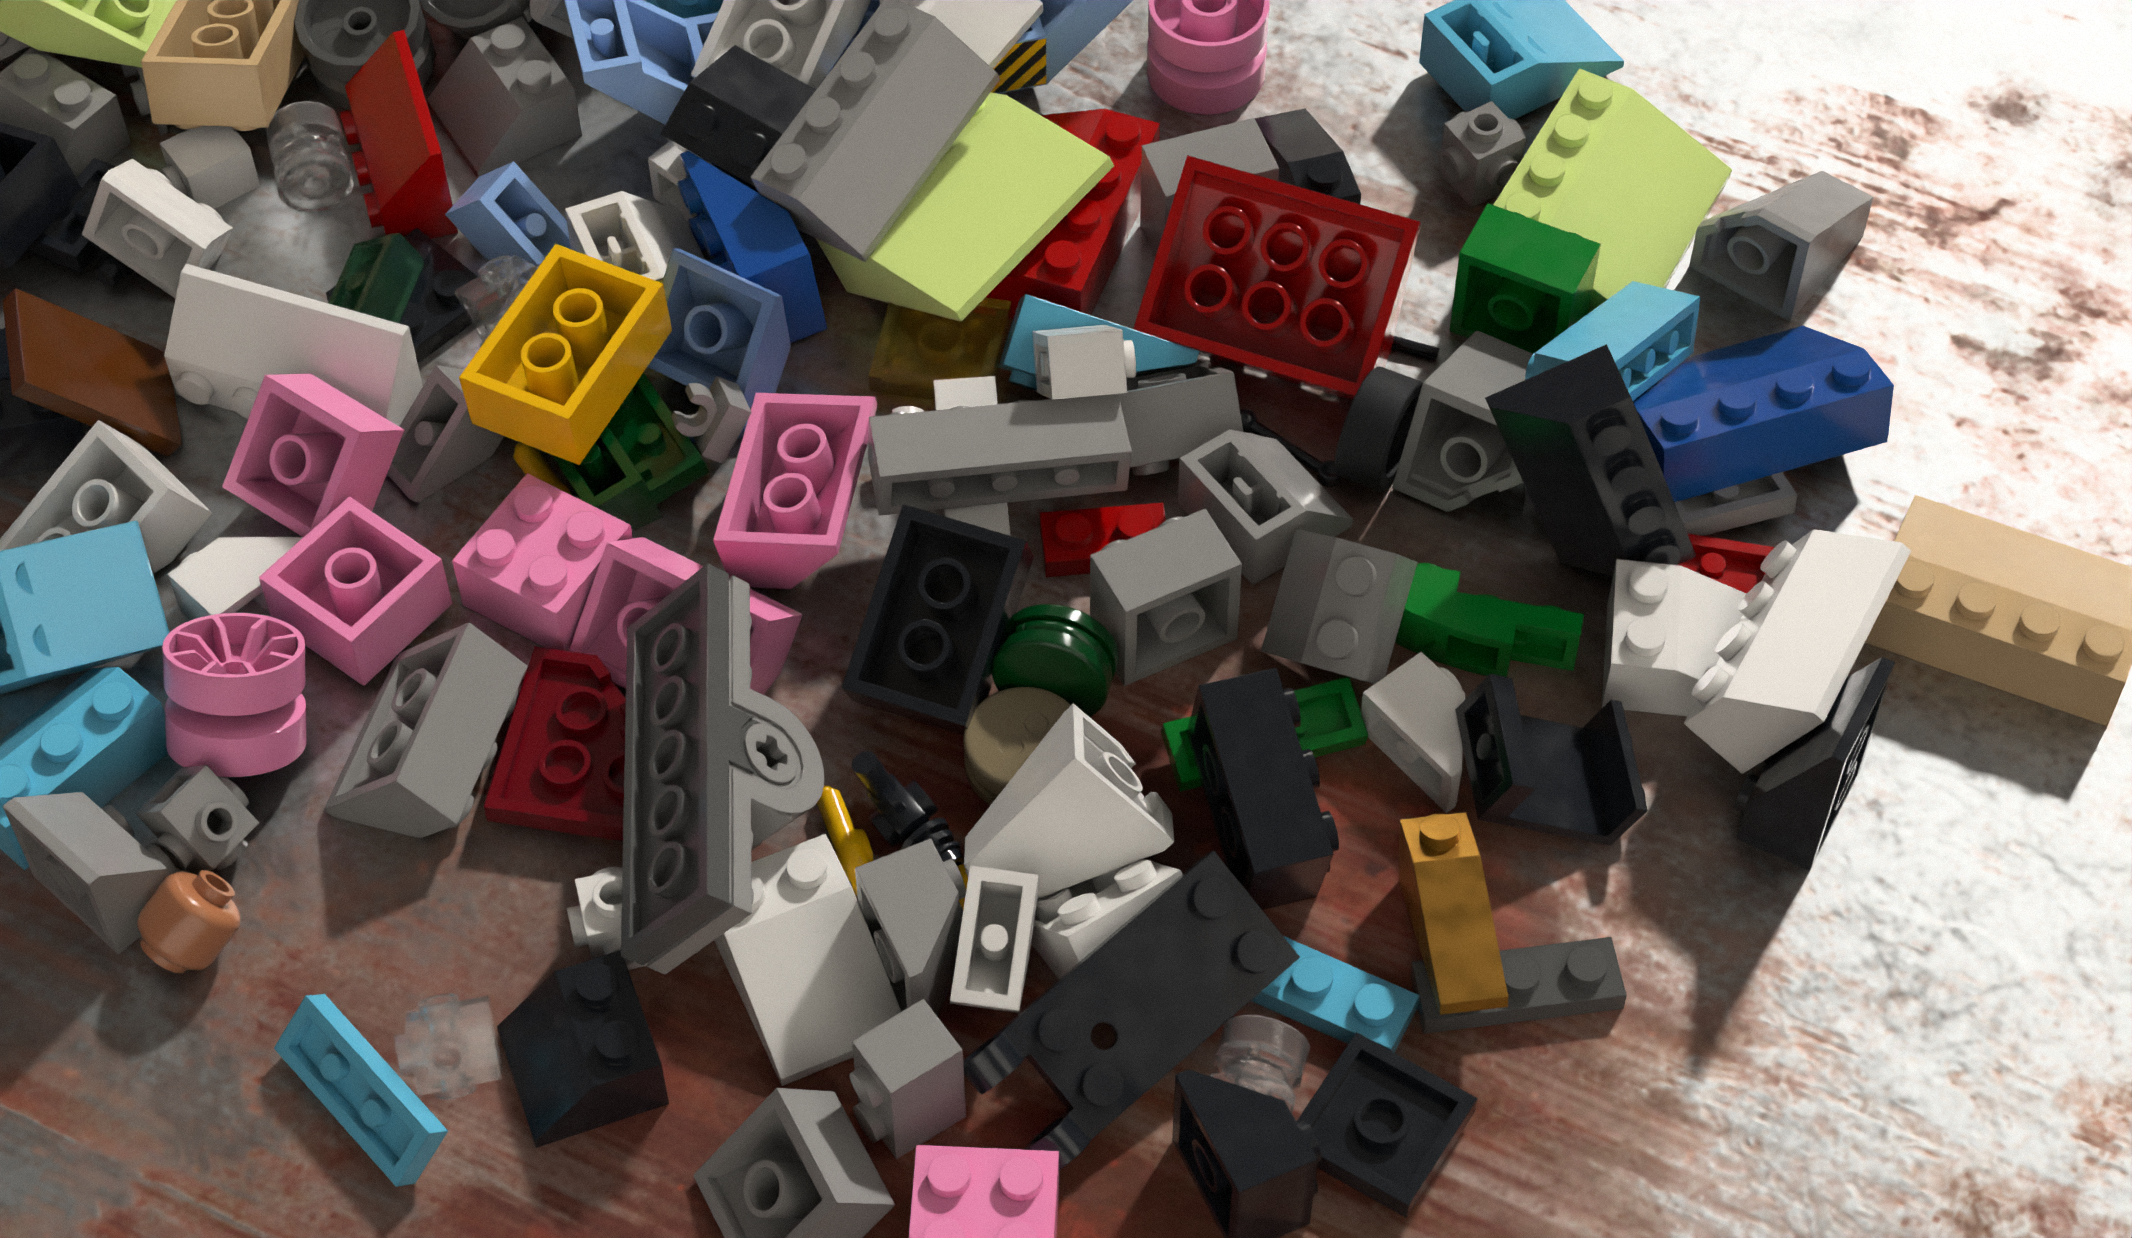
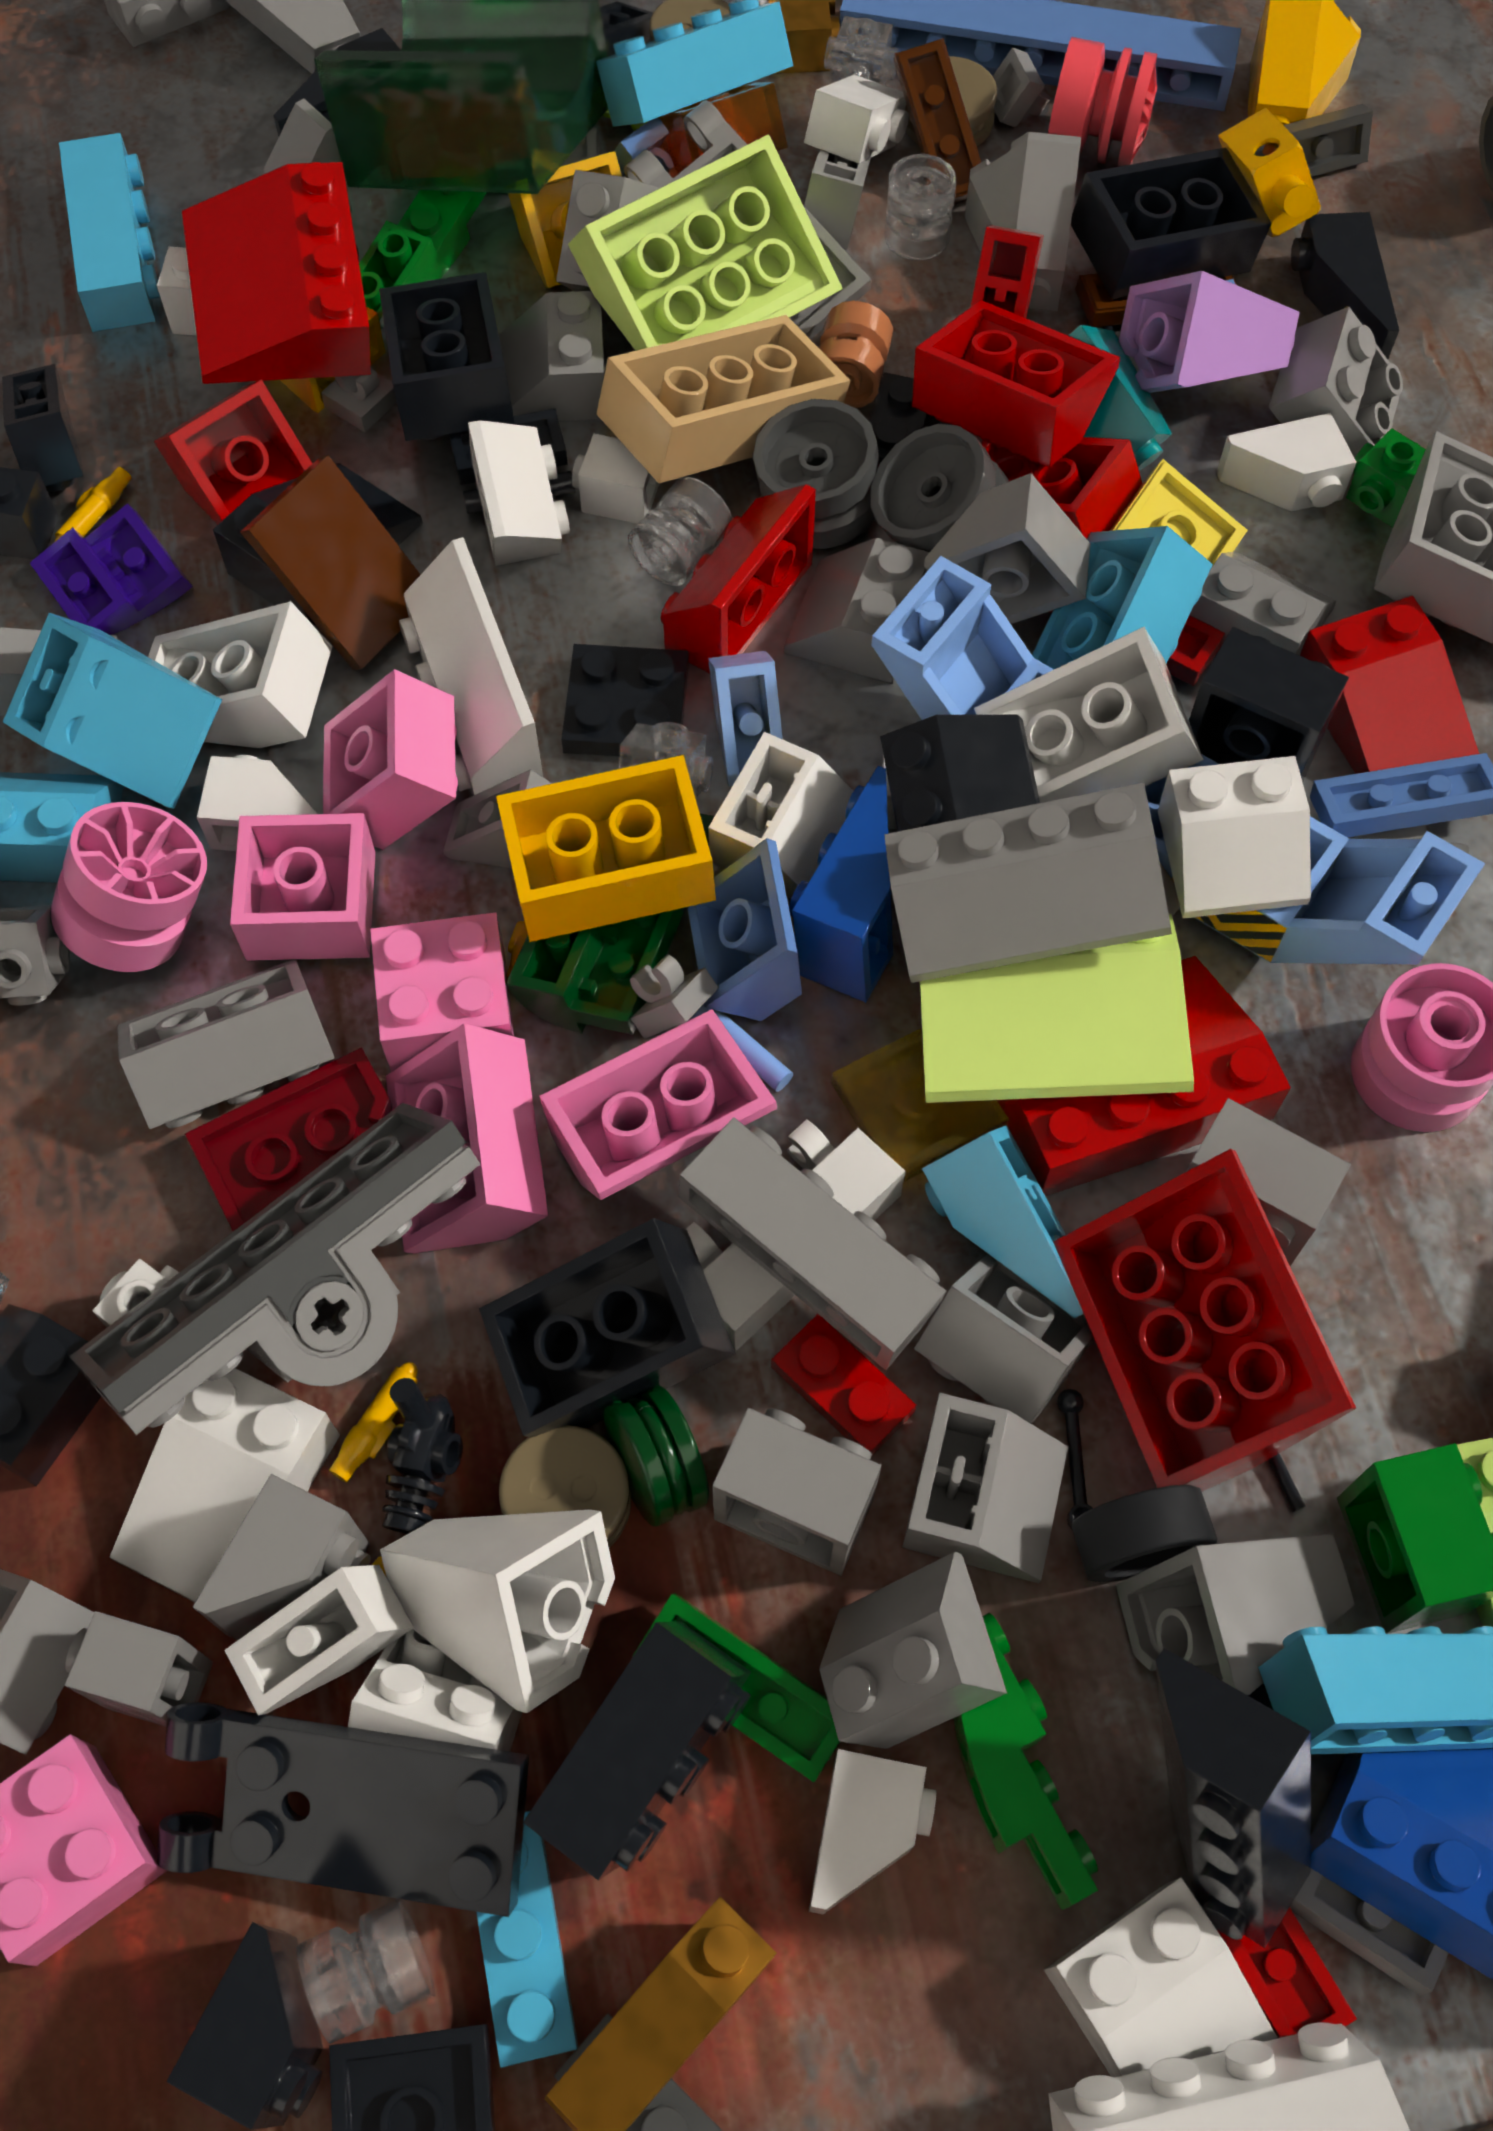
camera: 50 degrees right, 10 degrees up
clear green slope [328,232,424,323] -> none
white brick [1032,325,1136,400] -> none
black slope [1255,108,1361,204] -> none
black panel [1455,674,1648,846] -> none

